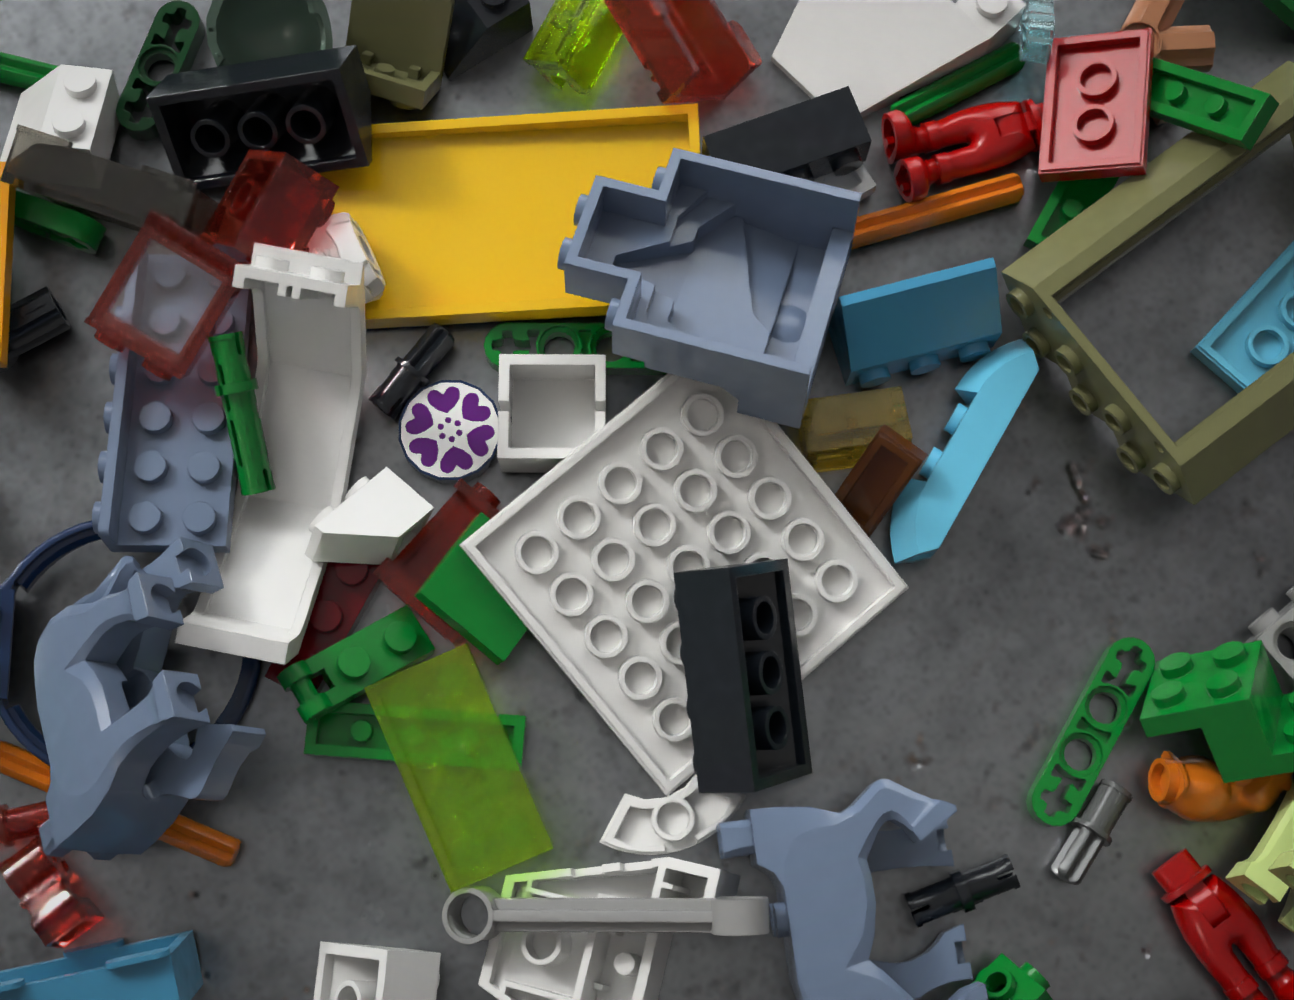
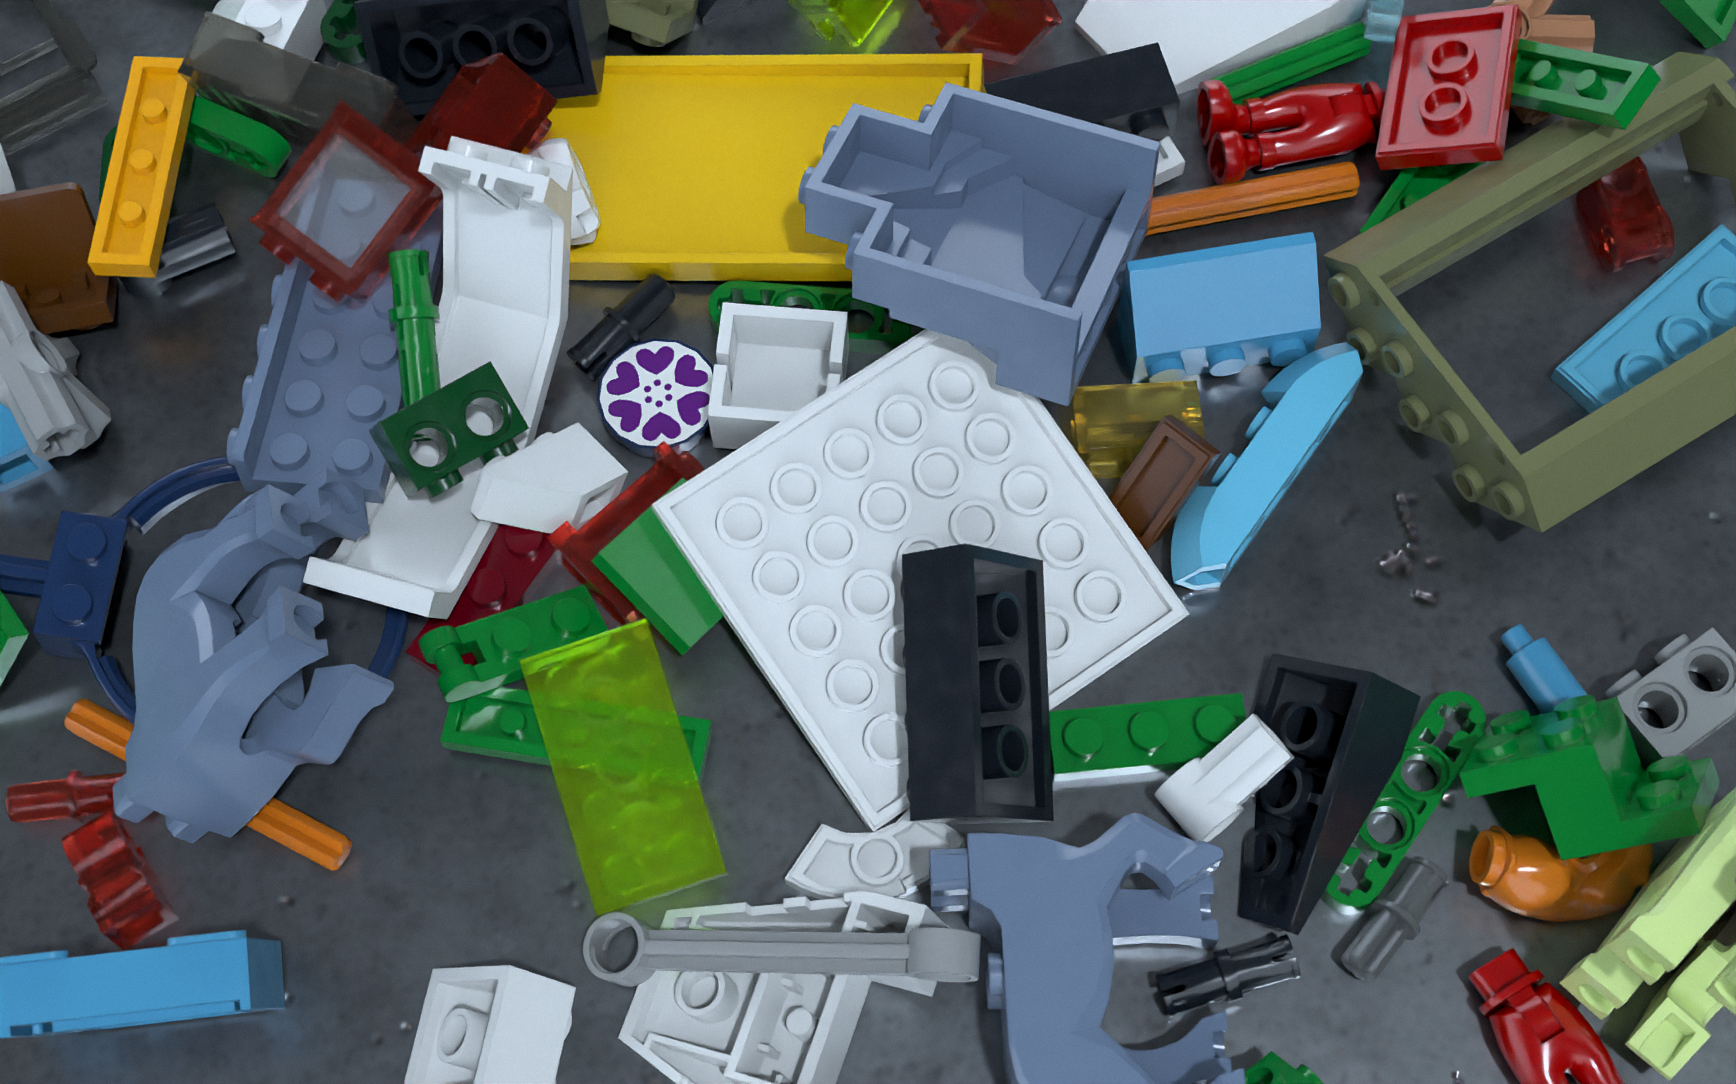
camera: 10 degrees right, 10 degrees down
none -> dark green brick [369,361,529,499]
none -> green plate [1049,693,1246,782]
none -> white piece [1154,714,1294,842]
none -> black wedge [1240,653,1421,935]
none -> dark azure cylinder [1500,624,1588,714]
none -> clear red piece [1576,156,1675,273]

